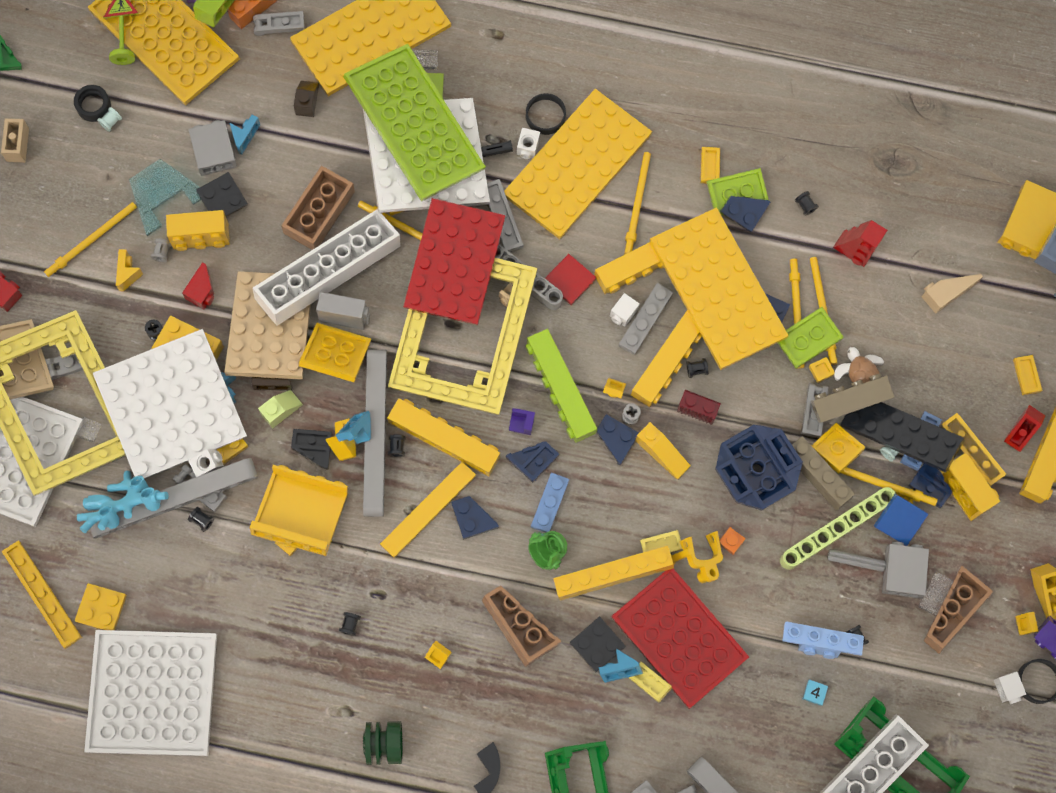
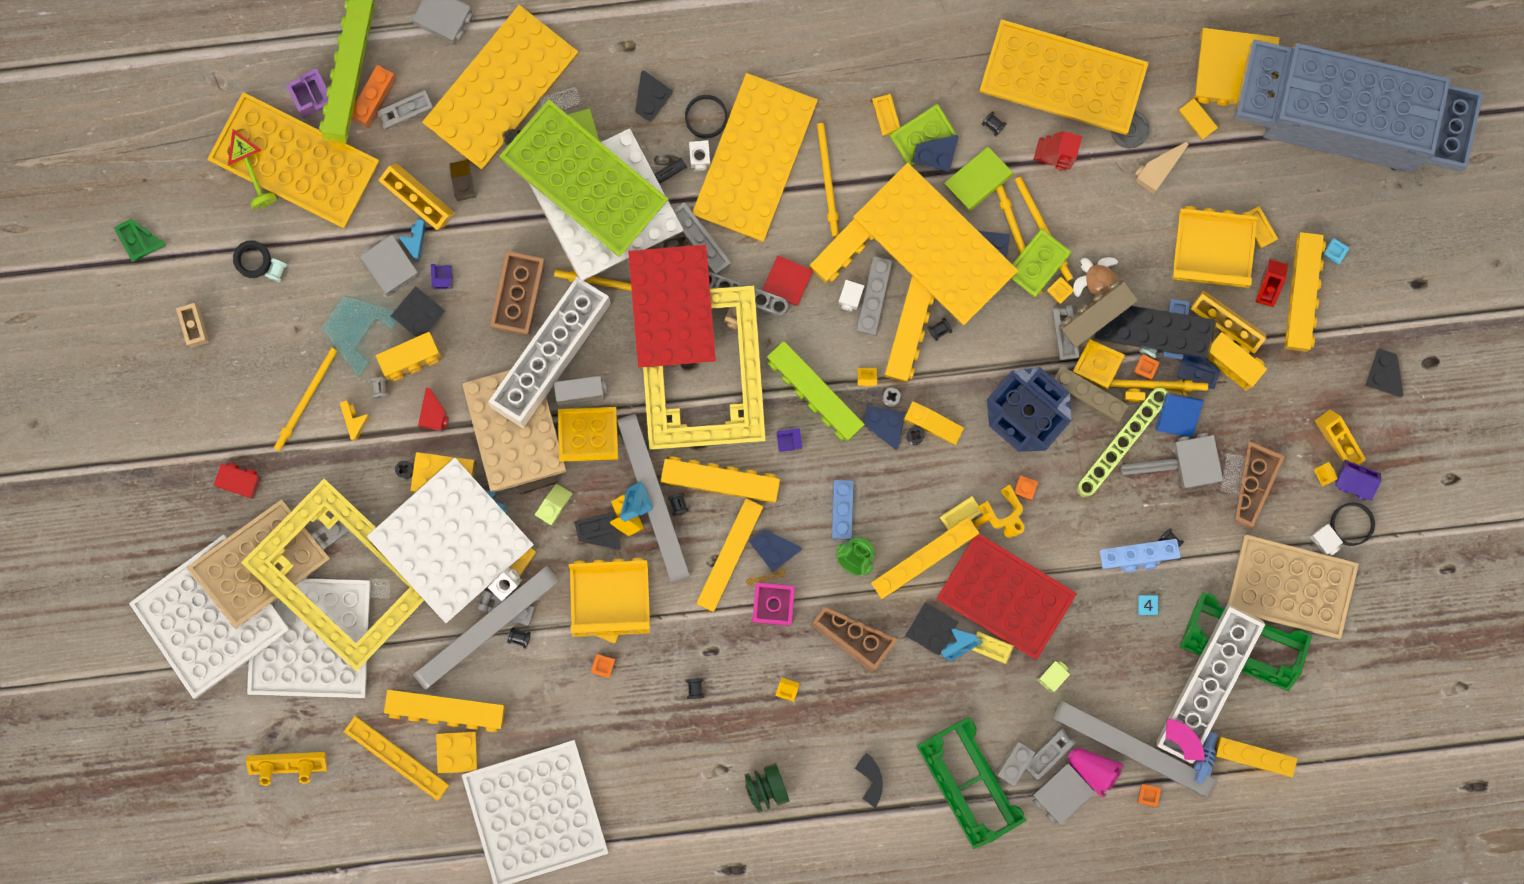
camera: 15 degrees left, 10 degrees up
medium azure plant [77,471,169,533] -> none
dark blue wing [506,441,559,483] -> none
dark red brick [677,390,721,425] -> none
none -> yellow brick [378,163,455,230]
none -> yellow brick [384,690,506,732]
none -> dark purple panel [431,264,453,289]
none -> orange plate [591,654,615,678]
none -> black wing [635,70,673,123]
none -> clear yellow hinge [746,569,786,586]
none -> dark pink brick [752,583,795,626]
none -> black bush [906,426,925,445]
none -> lime tile [944,147,1013,211]
none -> yellow plate [979,19,1149,135]
none -> yellowish green brick [1036,661,1070,692]
none -> dark grey tile [1111,111,1149,149]
none -> yellow plate [1123,389,1145,402]
none -> orange plate [1134,354,1160,380]
none -> yellow panel [1172,206,1259,288]
none -> yellow tile [1179,98,1218,140]
none -> tan plate [1227,534,1359,639]

